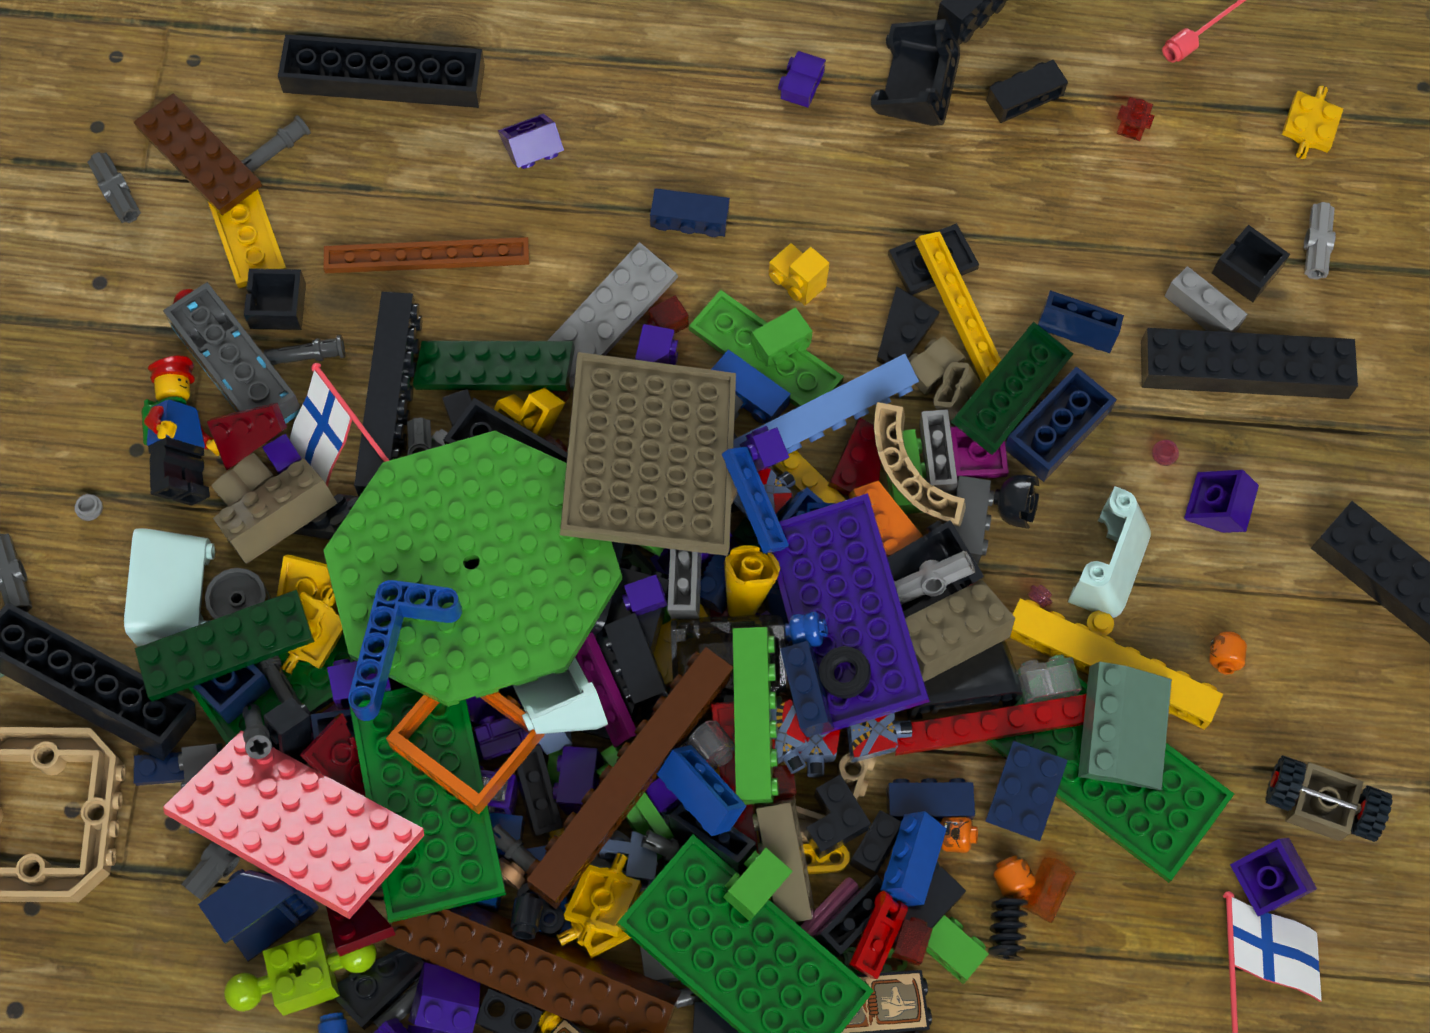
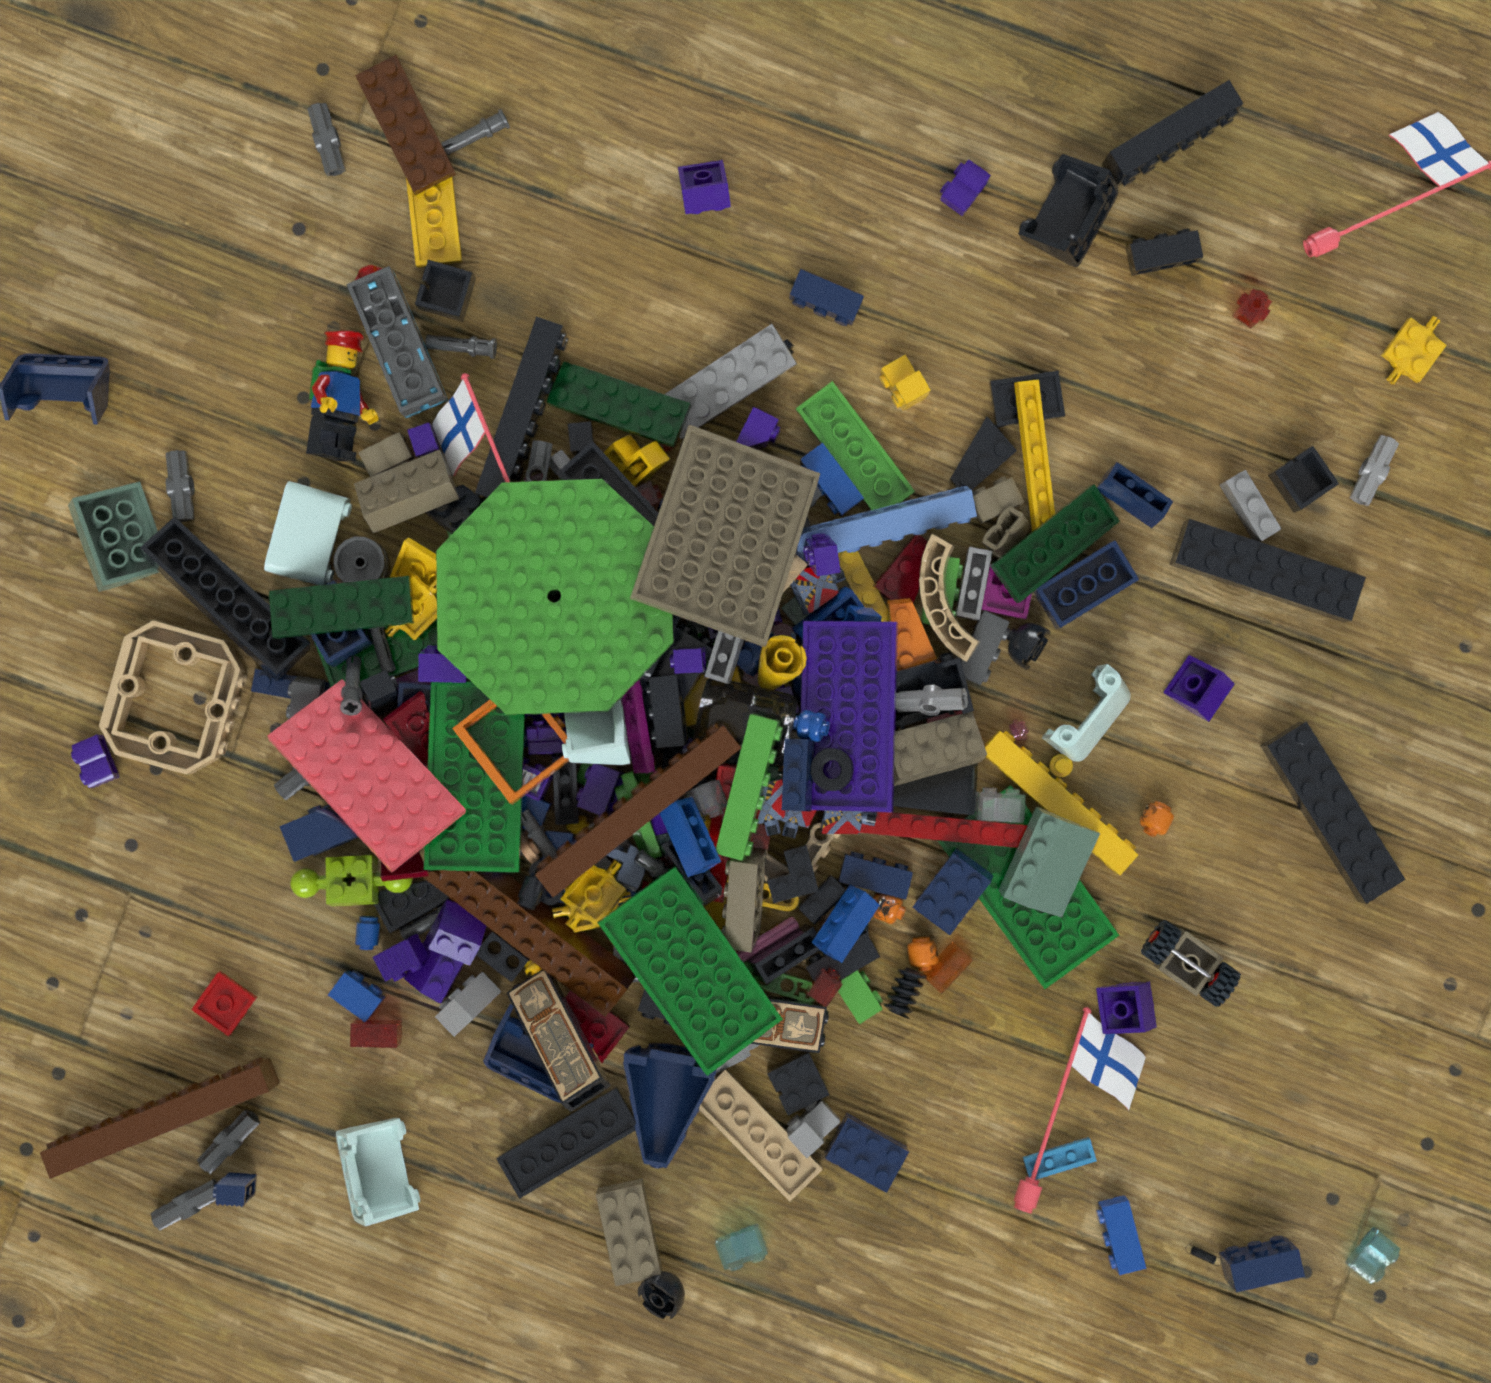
camera: 15 degrees right, 20 degrees up
light grey plate [75,494,103,521] -> none
dark red wing [207,403,287,471] -> none
black brick [278,34,485,108] -> none
dark orange plate [323,237,529,273] -> none
blue beam [348,580,462,721] -> none
clear red brick [647,295,689,334] -> none
blue plate [722,447,789,554] -> none
bright green brick [723,848,793,921] -> none
bright green brick [751,307,813,367] -> none
red plate [849,891,908,979] -> none
clear pink plate [1152,440,1179,466] -> none

